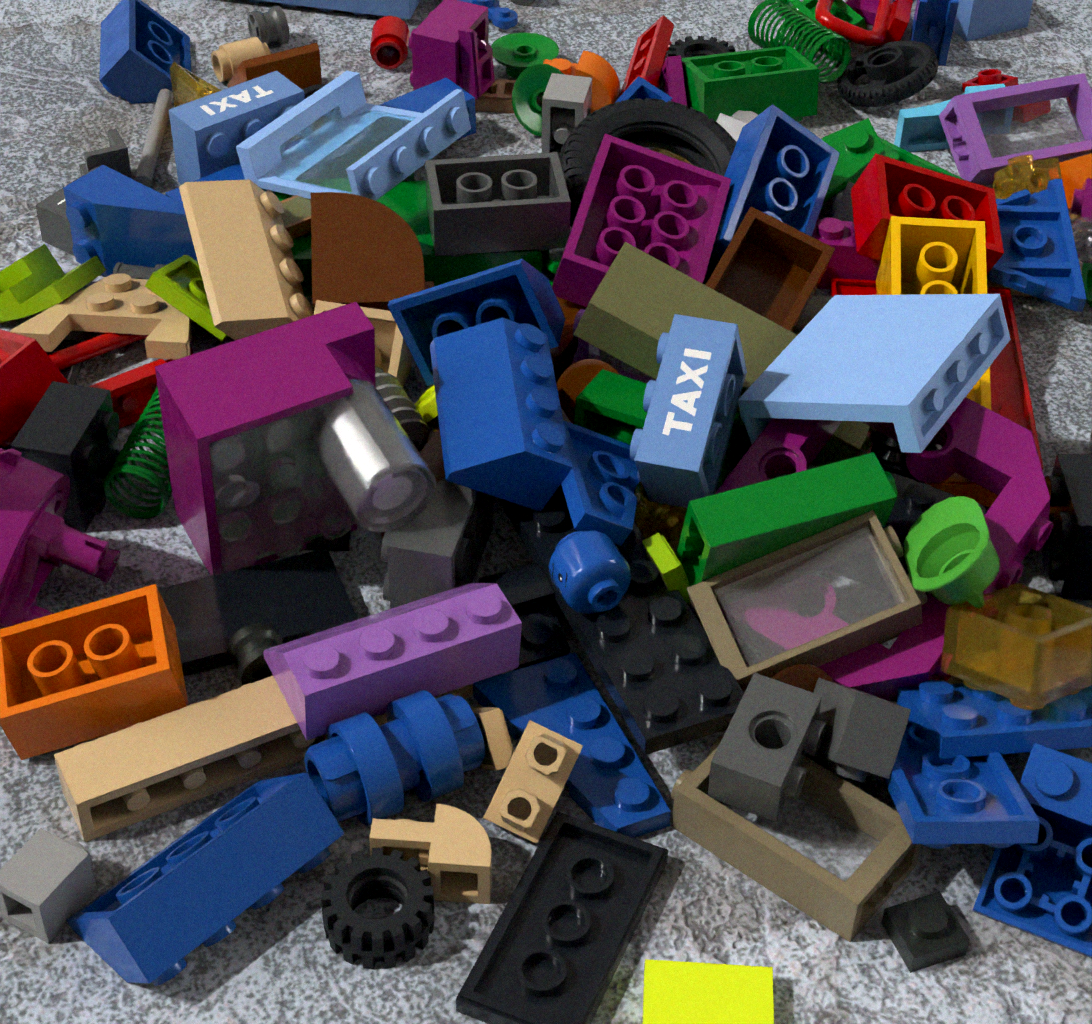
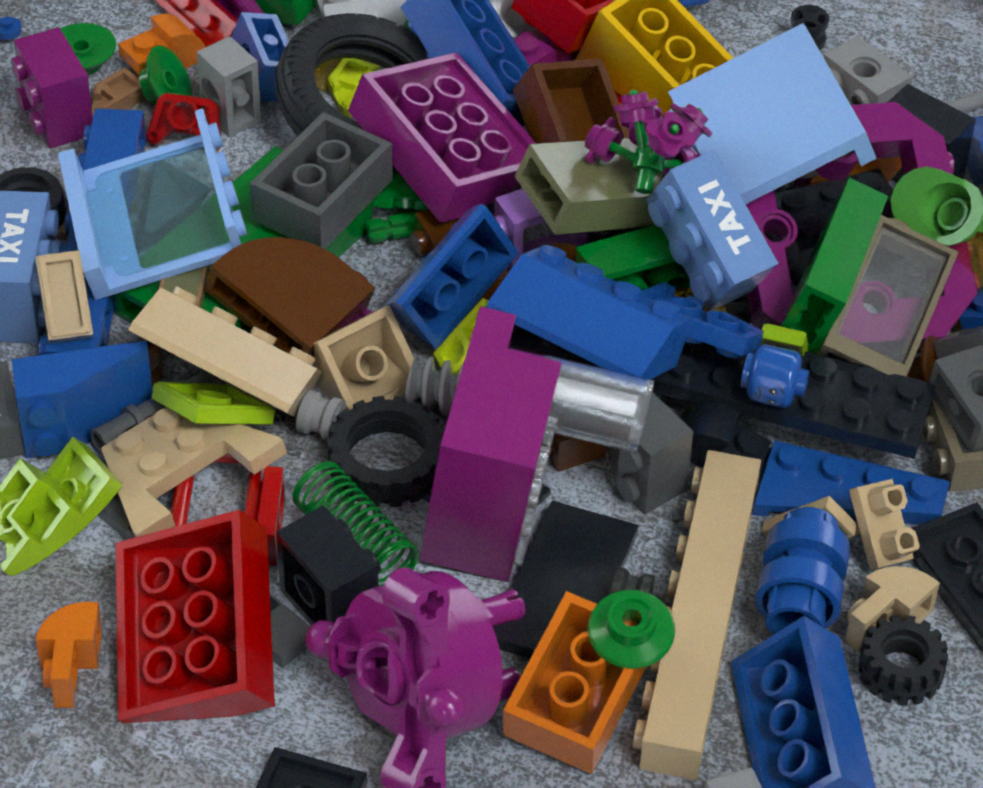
camera: 50 degrees left, 5 degrees up
medium lavender slope [263,583,522,741] -> none
magenta tile [458,28,495,100] -> none
none -> tan tile [35,250,93,344]
none -> red piece [146,93,221,151]
none -> magenta plant [585,89,713,194]
none -> green piece [587,590,675,669]

